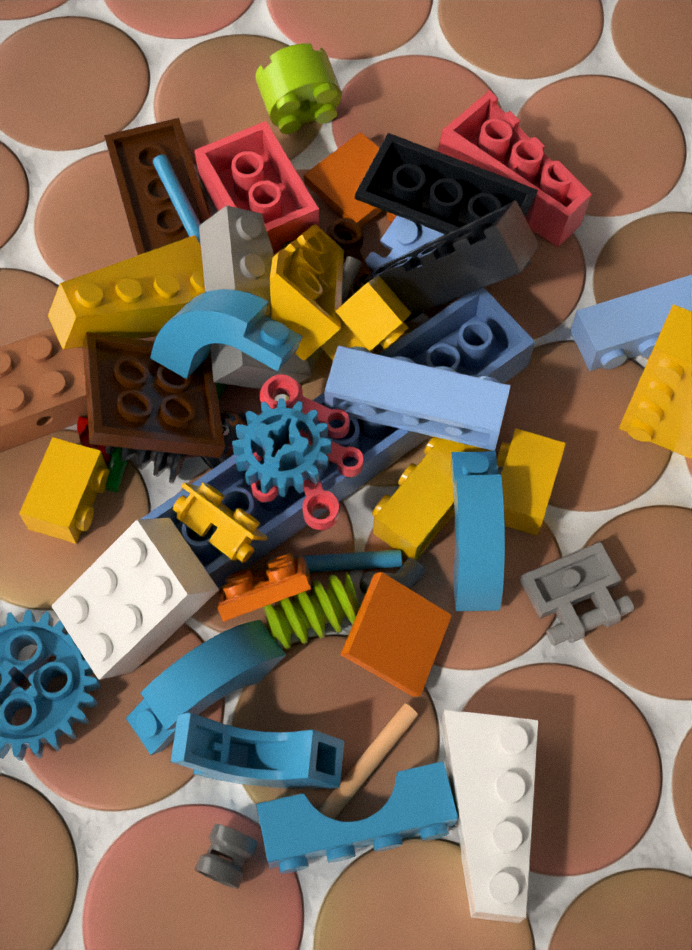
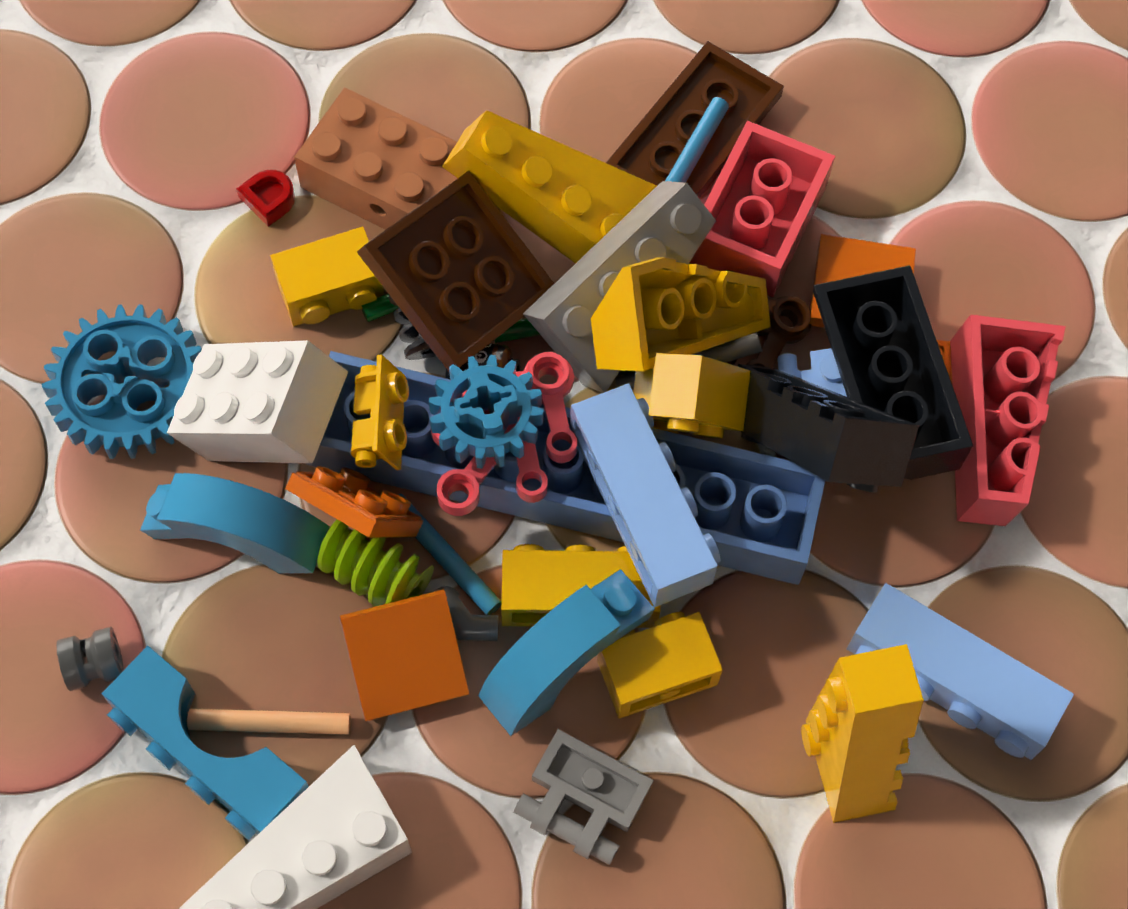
camera: 50 degrees right, 0 degrees up
dark azure arch [150,289,302,379] -> none
dark azure arch [171,713,345,789] -> none
lime brick [255,43,342,134] -> none

